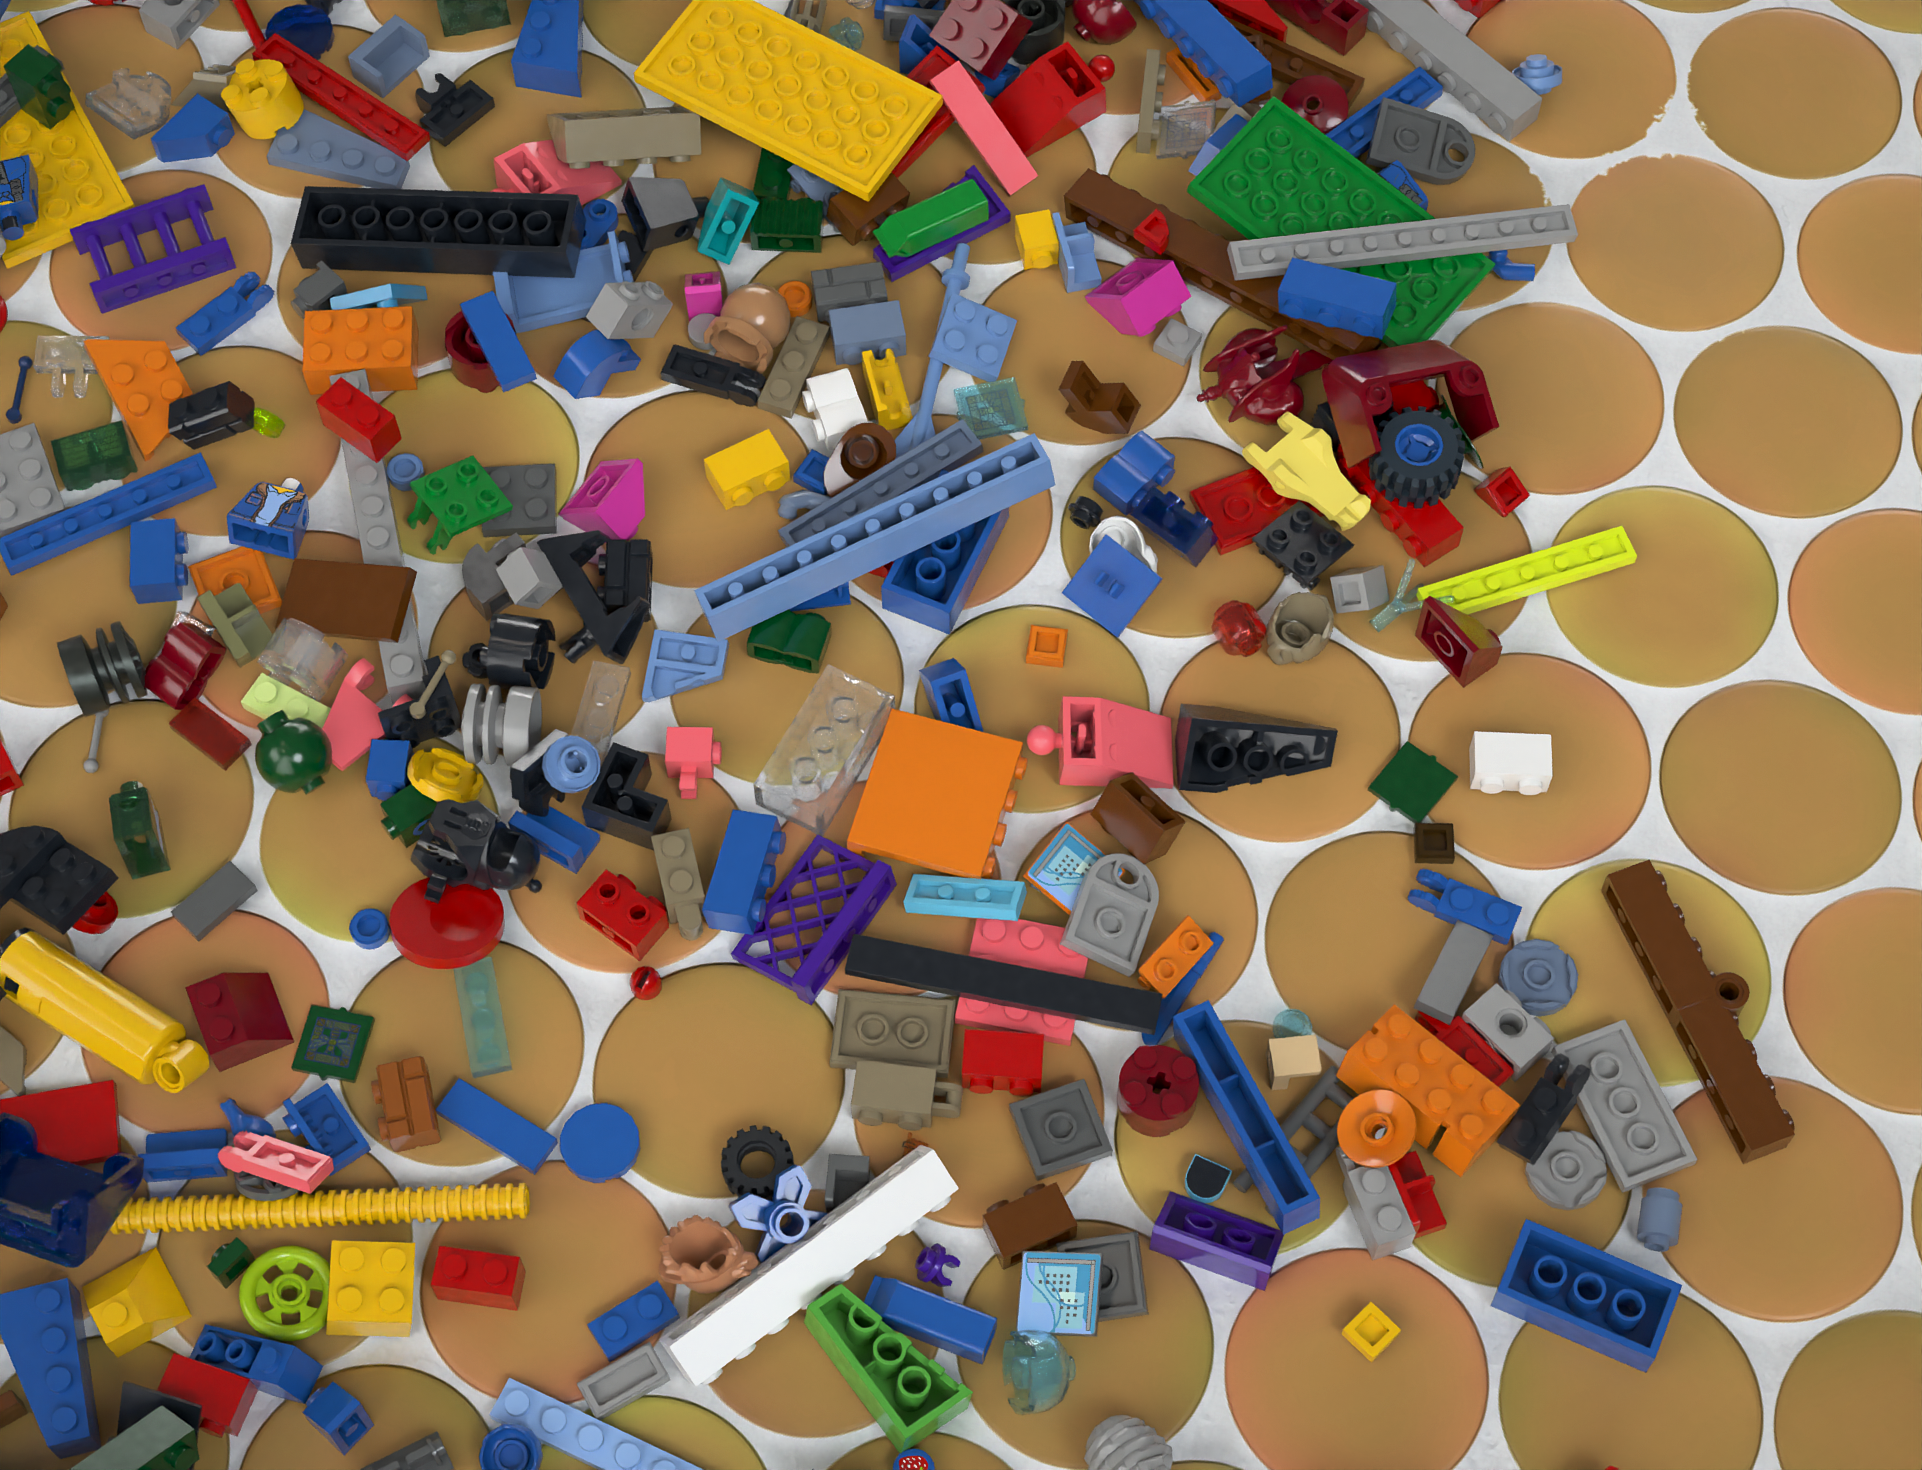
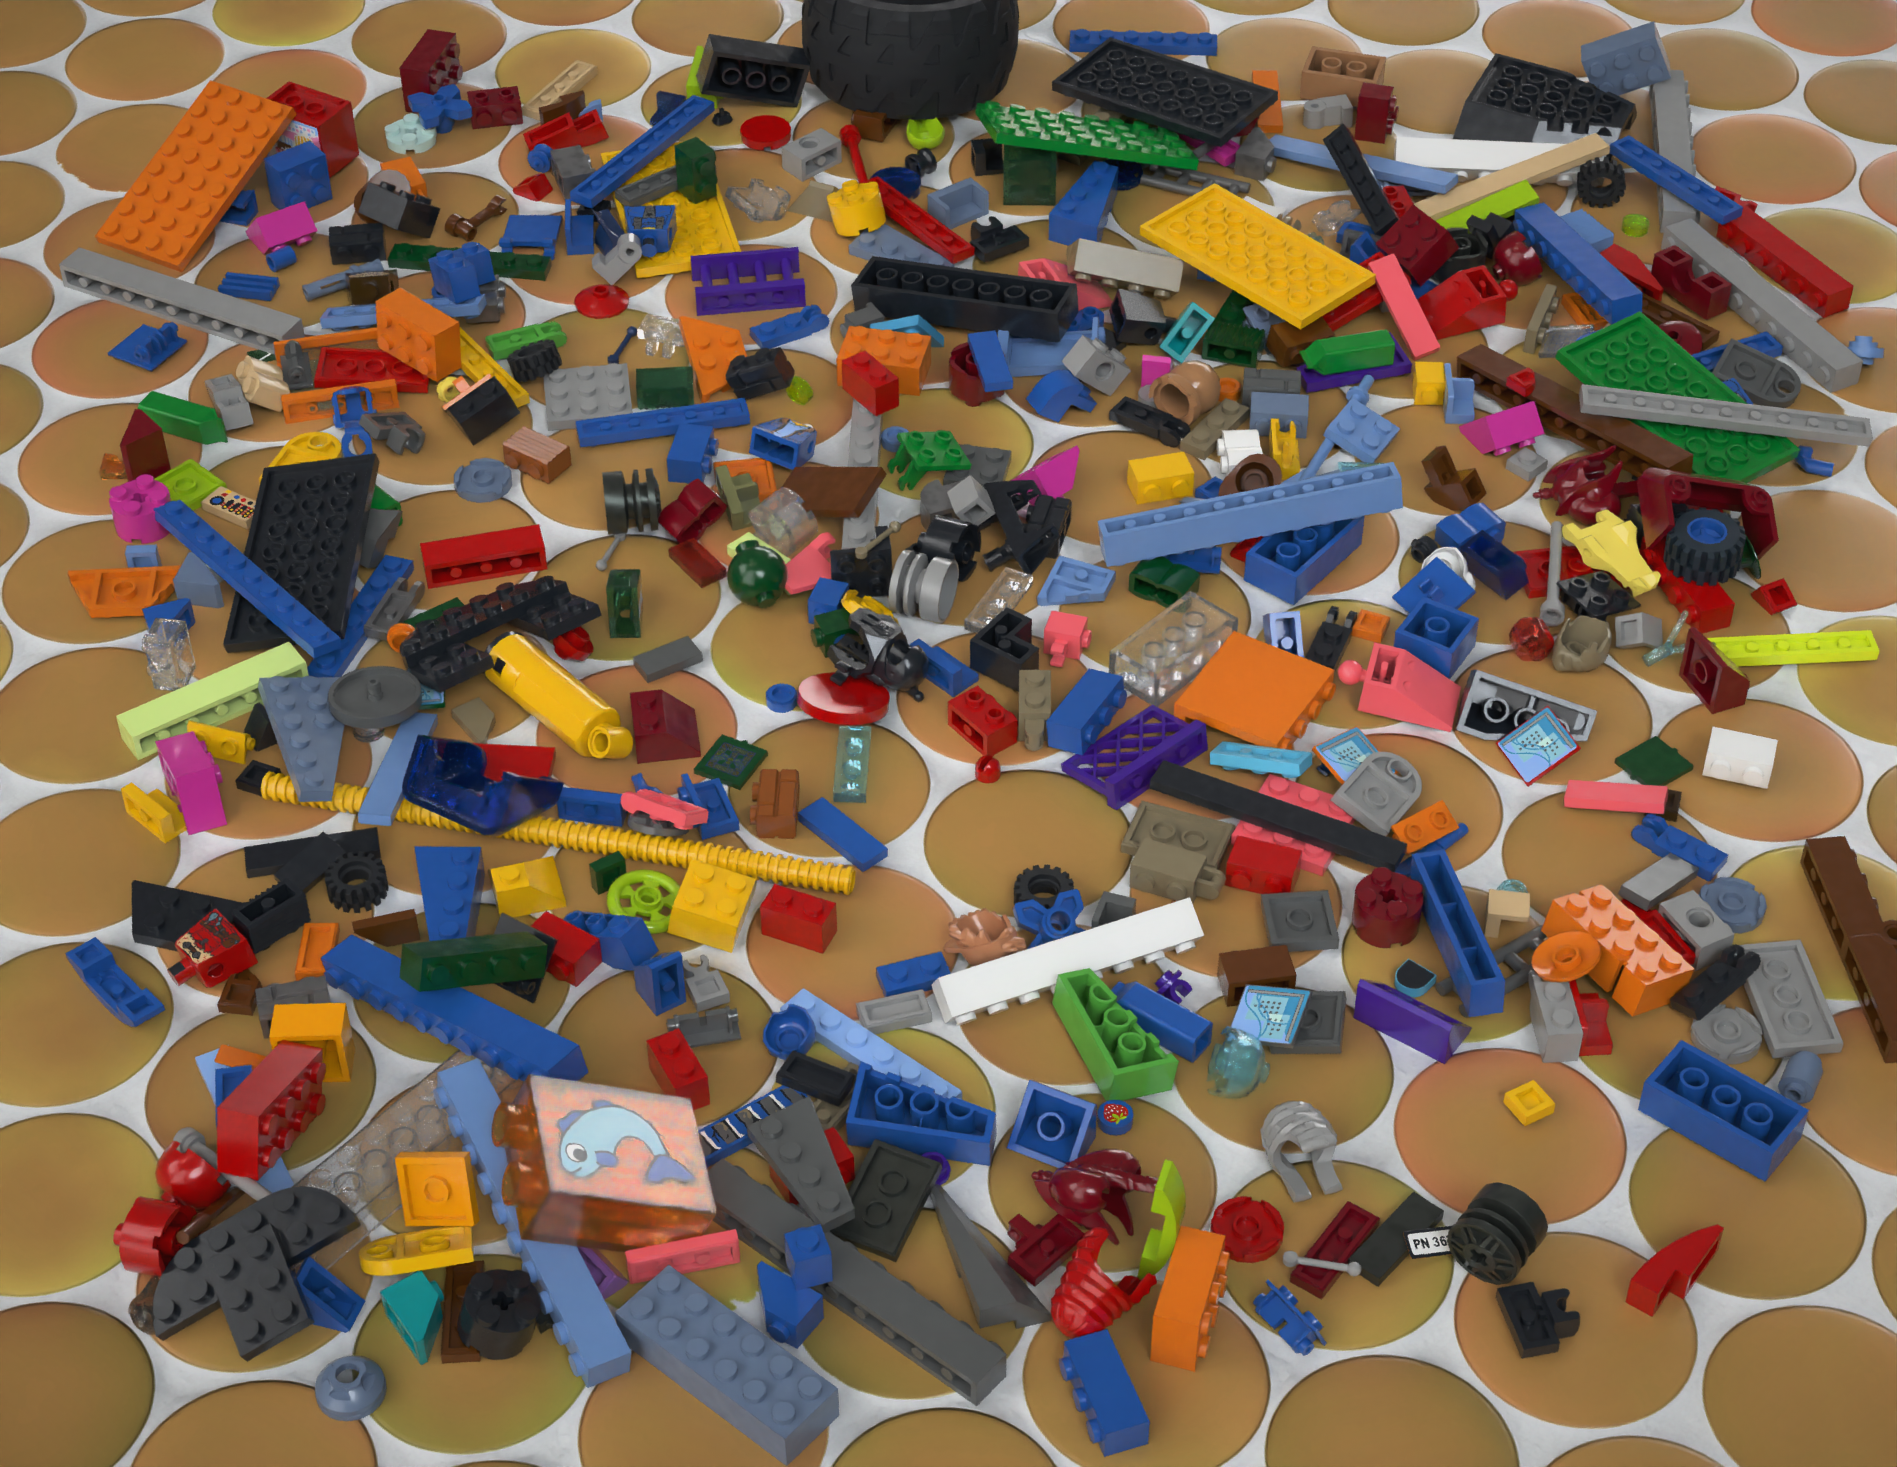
camera: 15 degrees right, 20 degrees down
blue slope [151,93,235,163] -> none
black plate [510,729,568,817] -> none
medium blue plate [542,735,601,794] -> none
blue tile [560,1103,641,1183] -> none
reddish brown brick [1090,772,1186,864] -> none
blue brick [1278,257,1397,339] -> none
none -> light grey plate [683,954,730,1012]
none -> black hinge [1305,606,1358,673]
none -> blue brick [1394,597,1479,679]
none -> piece [1496,706,1581,787]
none -> light grey piece [1540,521,1565,626]
none -> coral tile [1564,780,1668,814]

